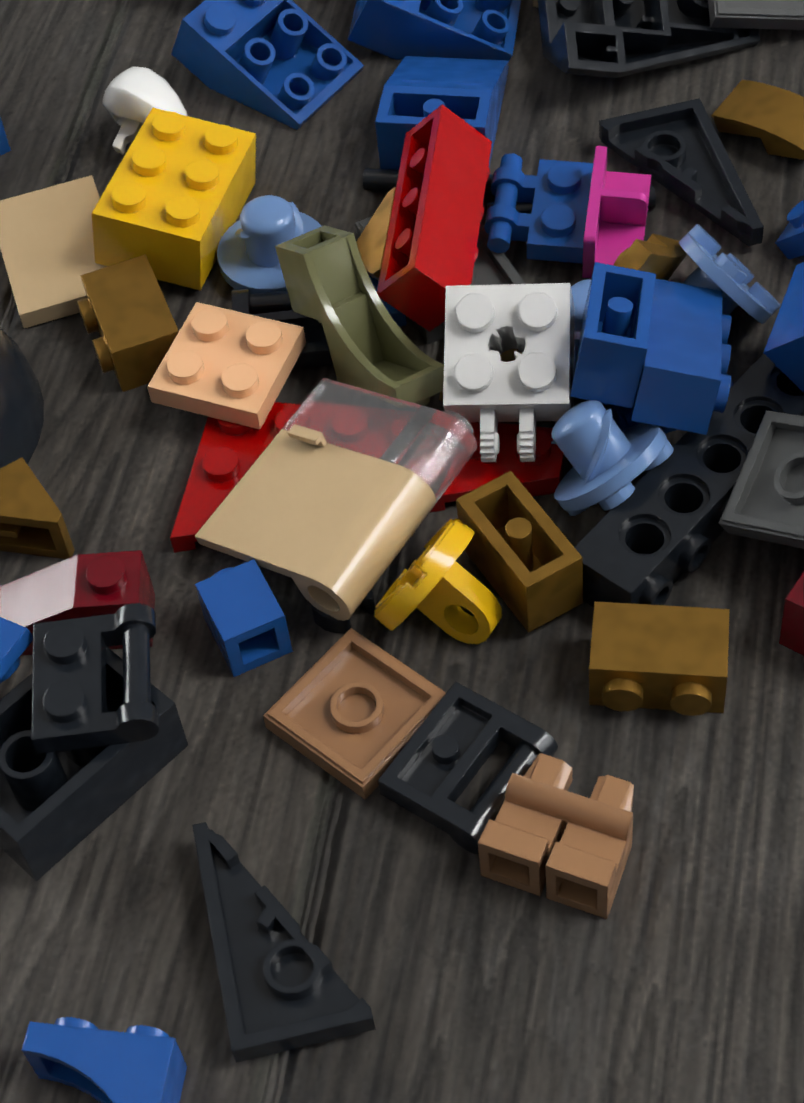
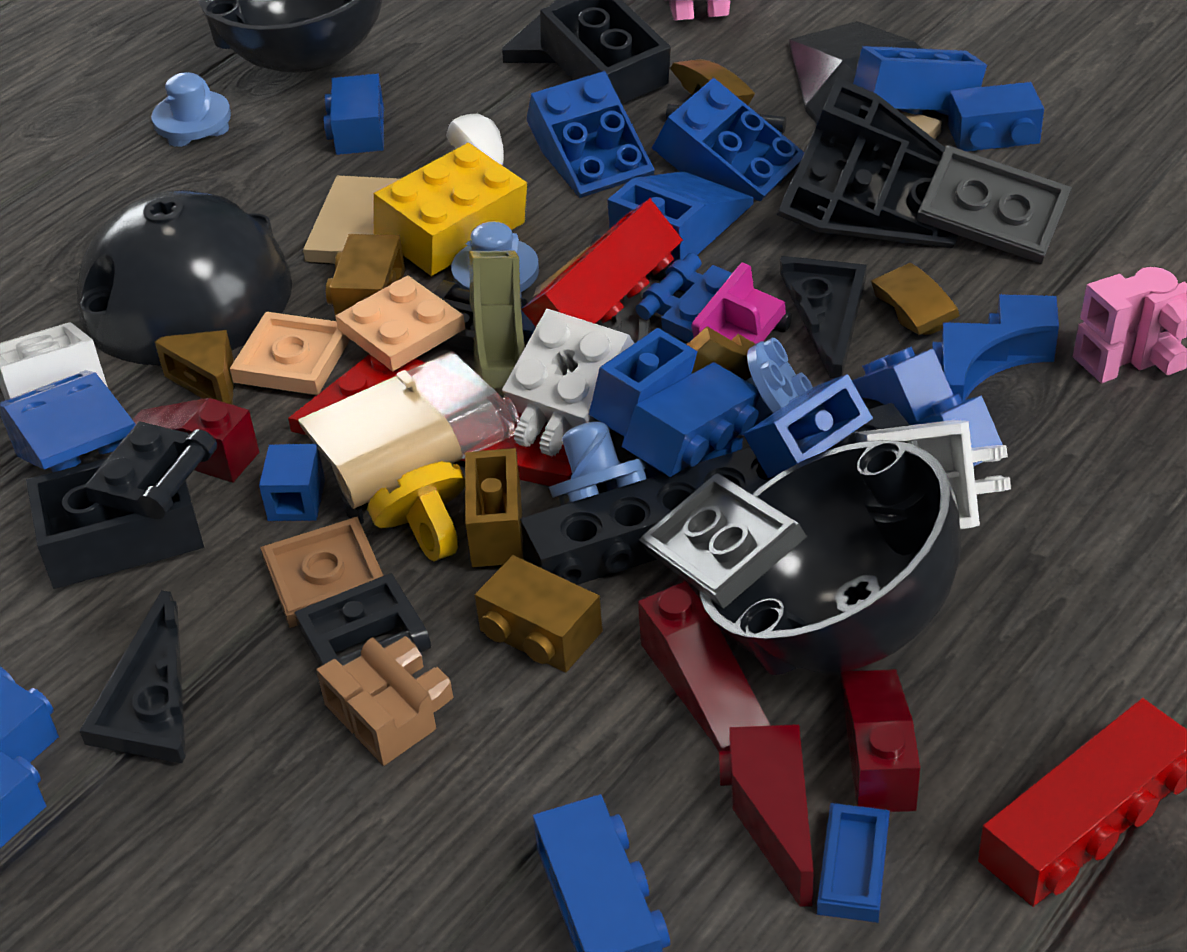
camera: 25 degrees right, 10 degrees down
none -> light nougat plate [230,312,350,395]

